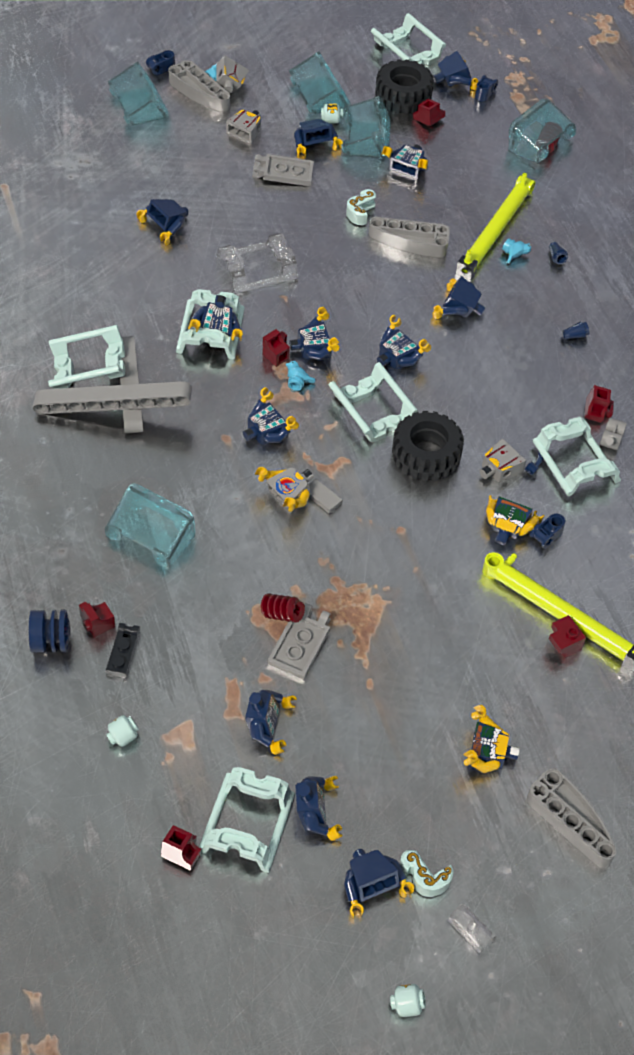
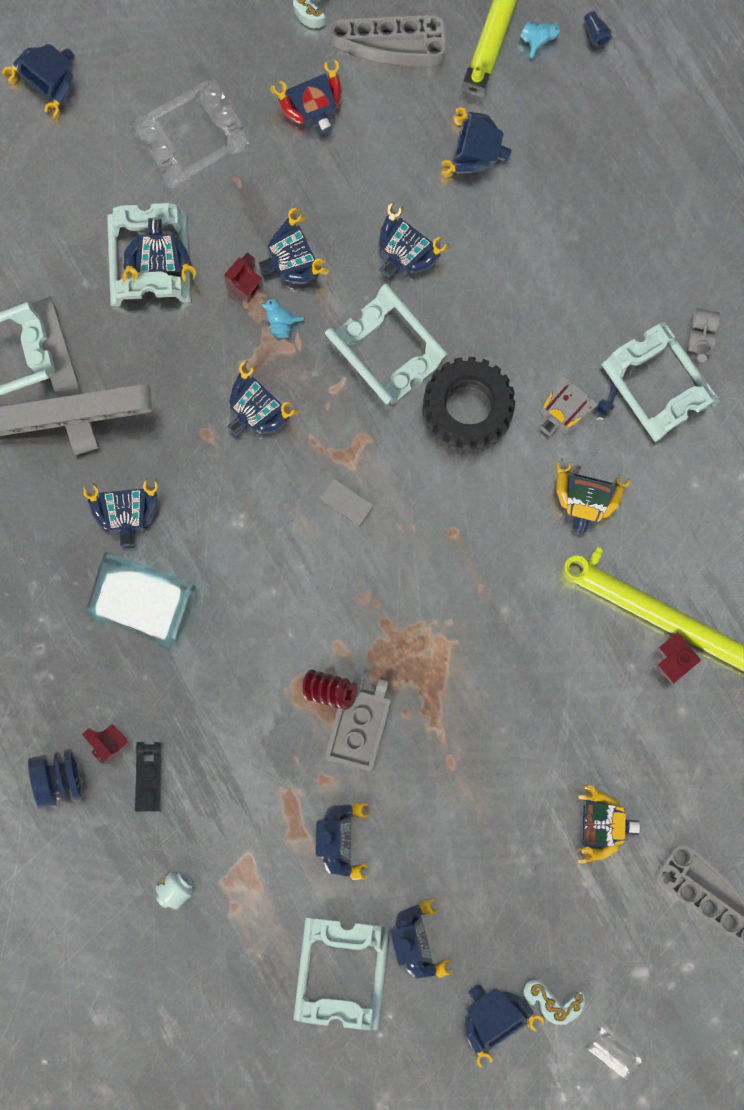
camera: 10 degrees left, 25 degrees up
dark red brick [161,825,201,871] -> none
torso [255,467,314,513] -> none
dark blue piece [530,513,566,549] -> none
dark blue cone [562,321,590,340] -> none
dark red brick [584,385,614,423] -> none
none -> torso [83,478,159,547]
none -> torso [270,59,342,134]

